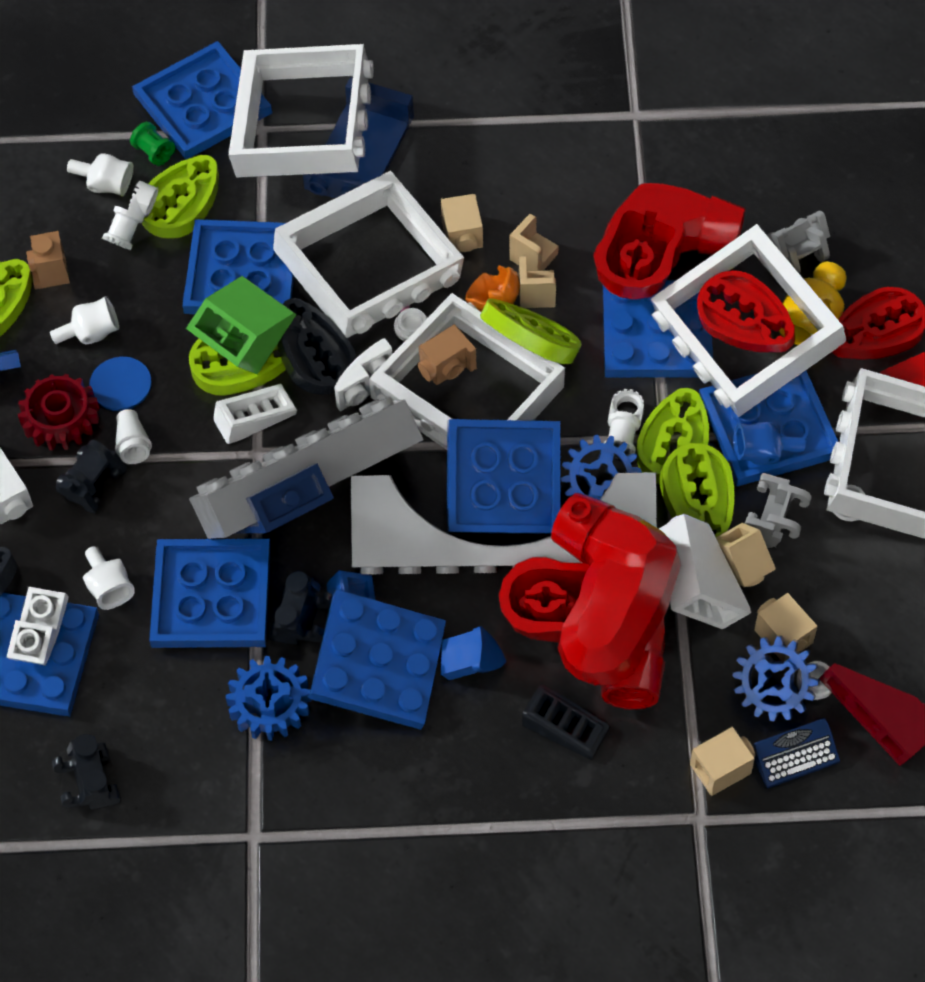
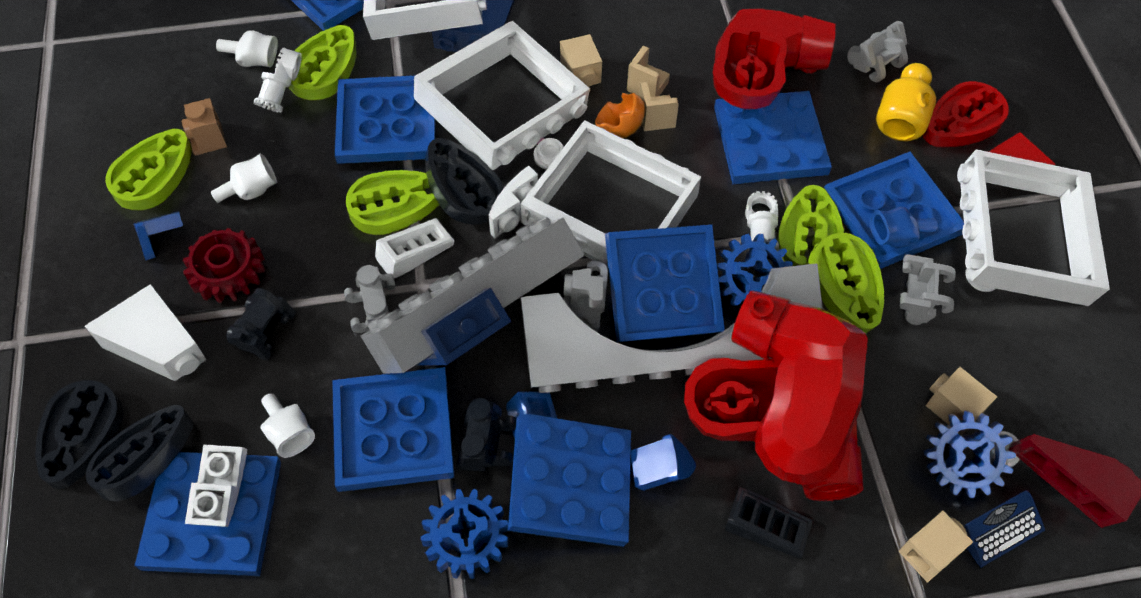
camera: 10 degrees left, 0 degrees up
blue piece [89,357,152,411] -> none
white cone [115,409,152,464] -> none
green bush [130,122,175,166] -> none
bright green slope [186,276,297,375] -> none
medium nougat brick [418,324,477,385] -> none
lime piece [480,298,582,364] -> none
white window [651,224,846,417] -> none
white slope [659,514,751,630] -> none
red piece [697,271,795,352] -> none
tan brick [716,523,776,587] -> none
none -> light grey piece [344,265,401,333]
none -> light grey piece [564,261,608,332]

